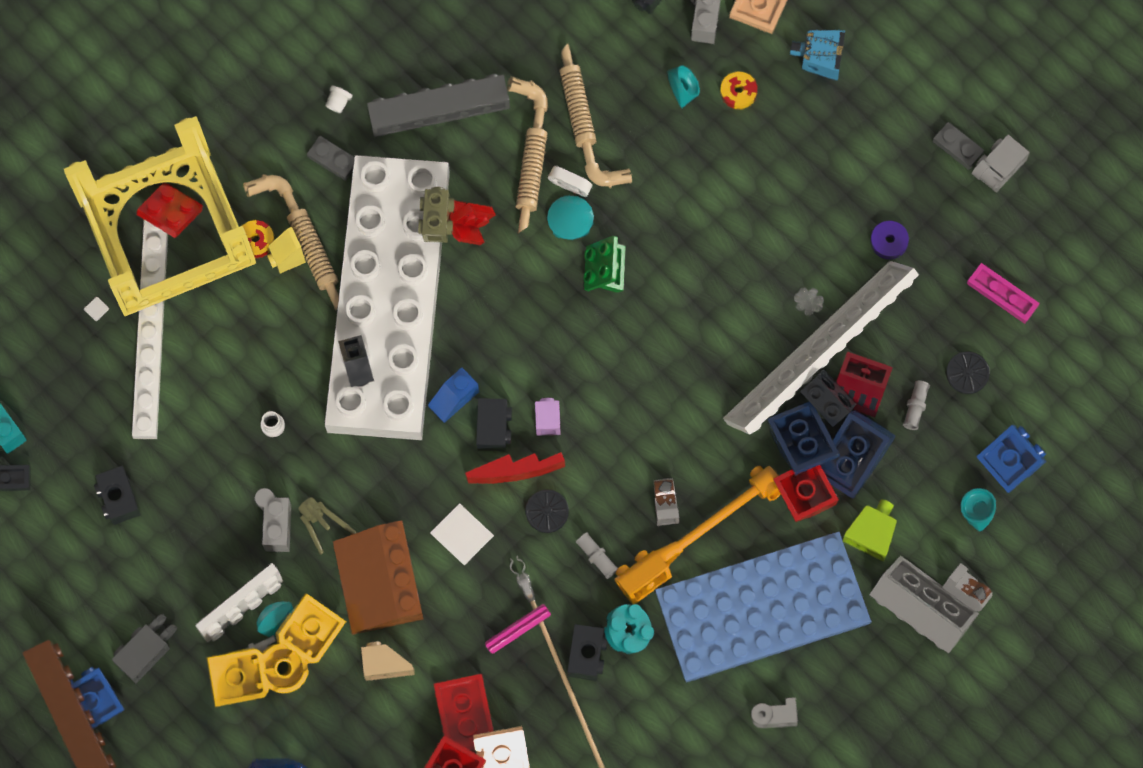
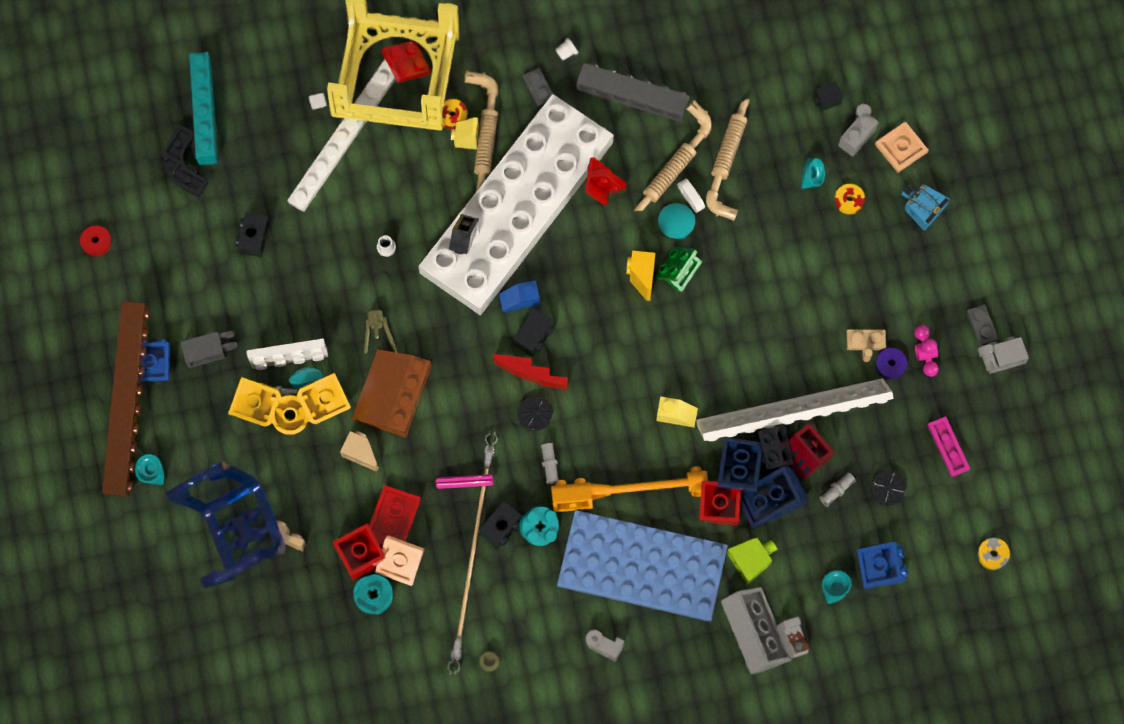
camera: 30 degrees right, 0 degrees up
light grey hinge [255,488,291,552] -> none
olive brick [418,187,454,243] -> none
white sticker [430,504,494,565] -> none
lavender brick [535,398,561,436] -> none
leg [654,478,679,526] -> none
clear plant [794,287,824,316] -> none
none -> yellow slope [627,251,655,301]
none -> light yellow slope [657,396,698,428]
none -> tan plate [846,330,886,362]
none -> dark pink piece [914,325,939,377]
none -> yellow piece [977,538,1010,570]

